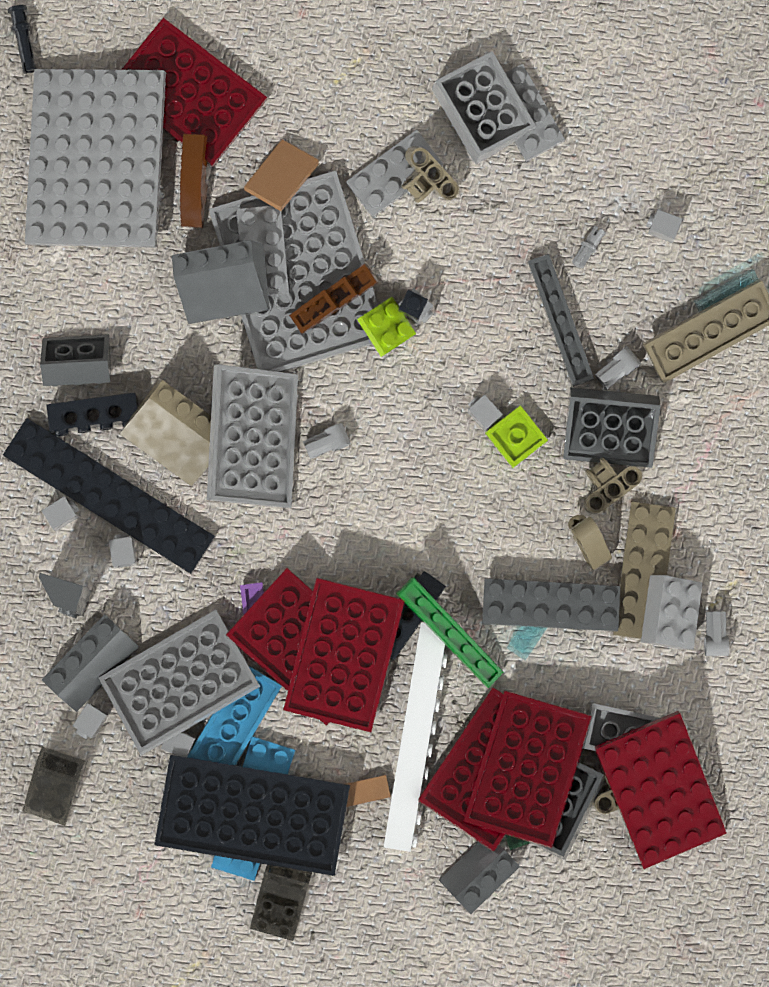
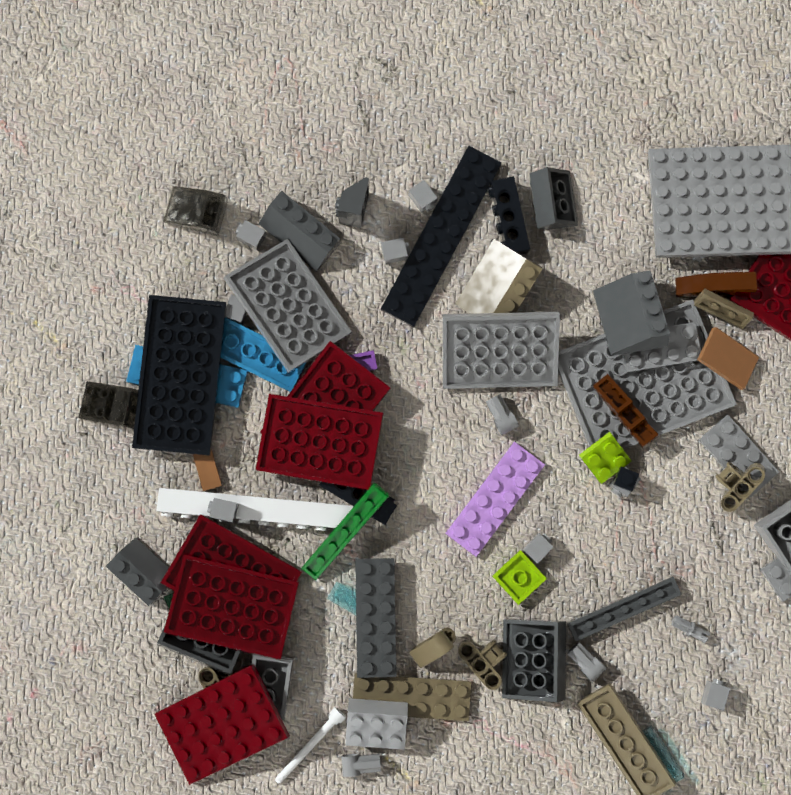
camera: 75 degrees right, 0 degrees up
none -> light grey brick [207,498,239,522]
none -> white piece [275,707,346,783]
none -> lavender plate [445,441,545,557]
none -> dark tan plate [694,289,754,329]

